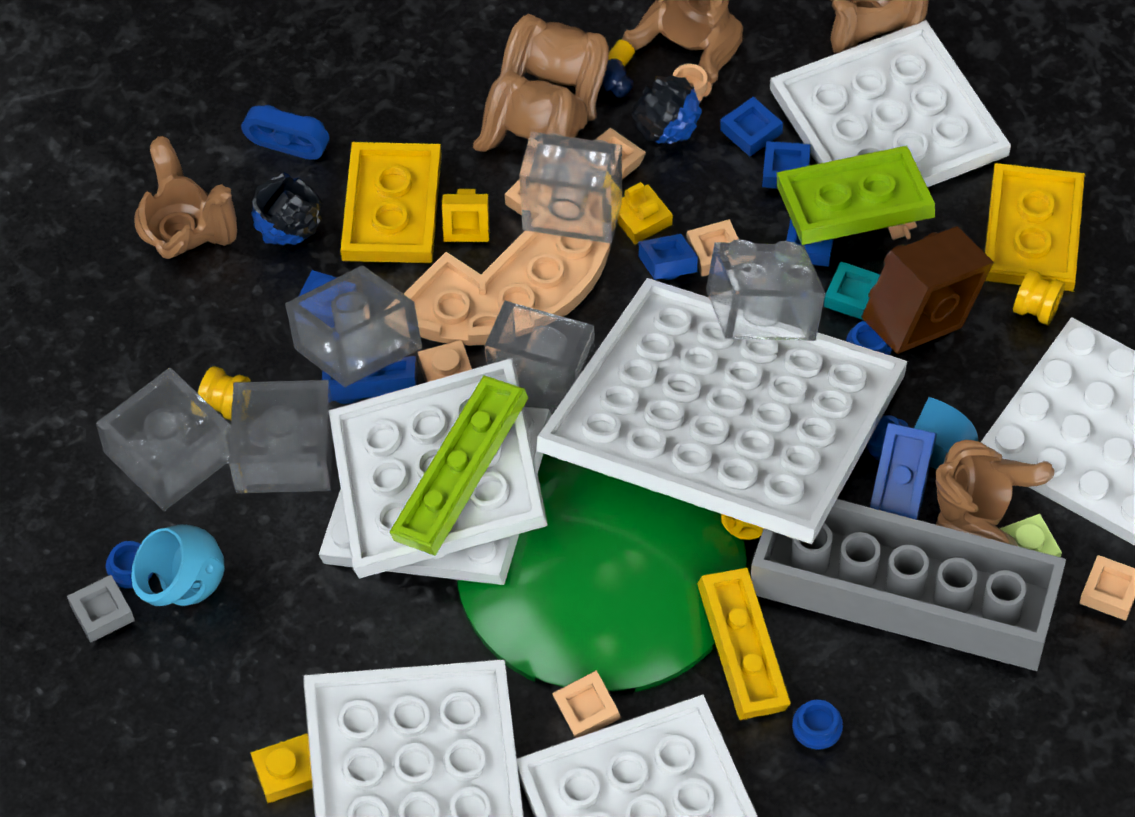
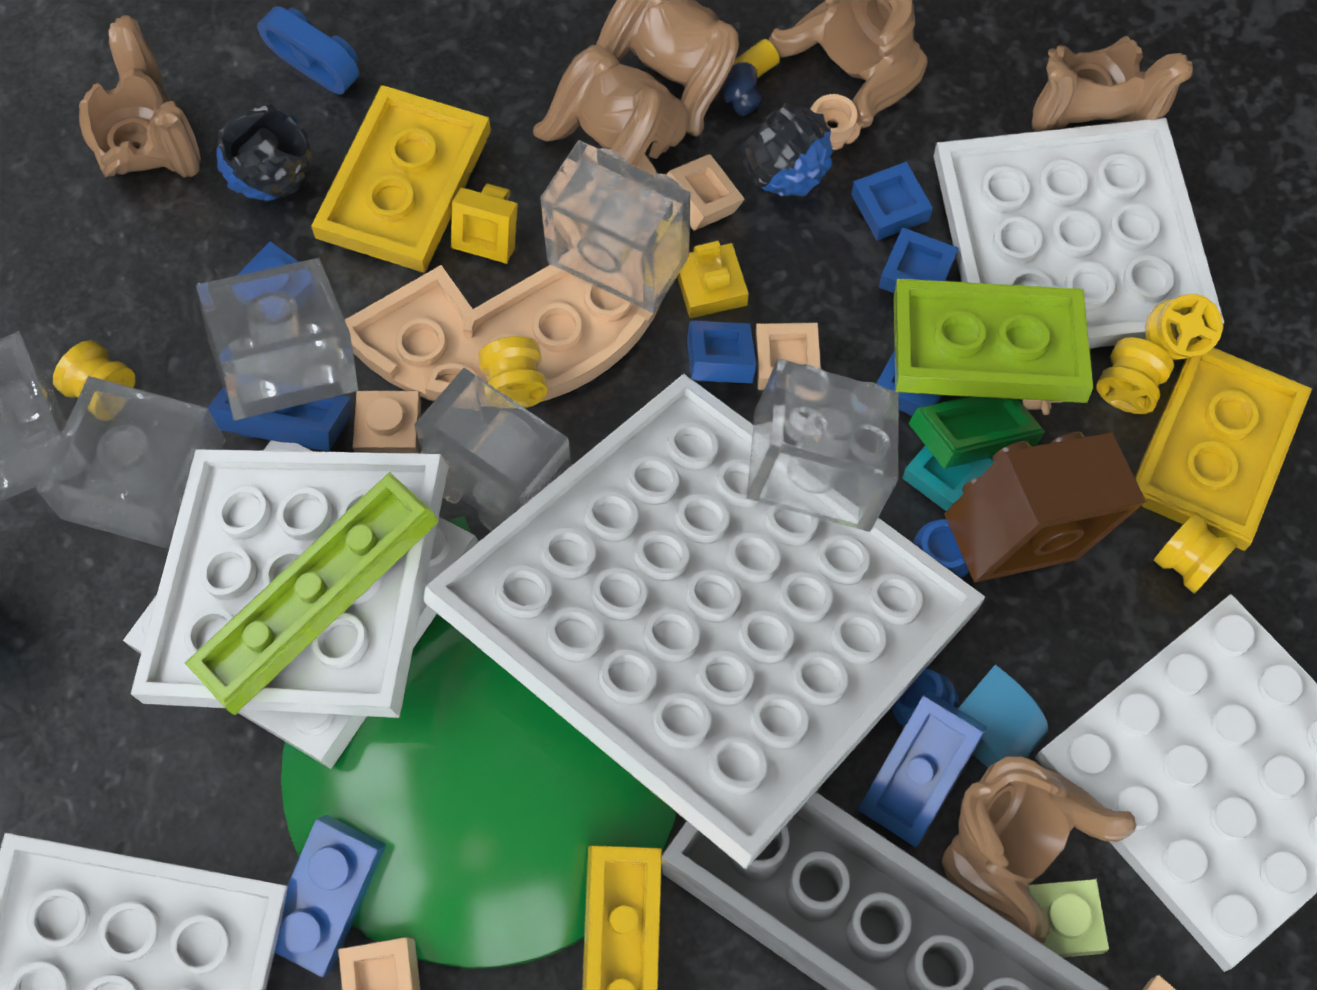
camera: 15 degrees right, 10 degrees up
none -> plate [275,814,386,977]
none -> yellow wheel [478,336,549,411]
none -> green tile [908,396,1045,469]
none -> yellow wheel [1096,337,1174,414]
none -> yellow wheel [1145,294,1223,360]

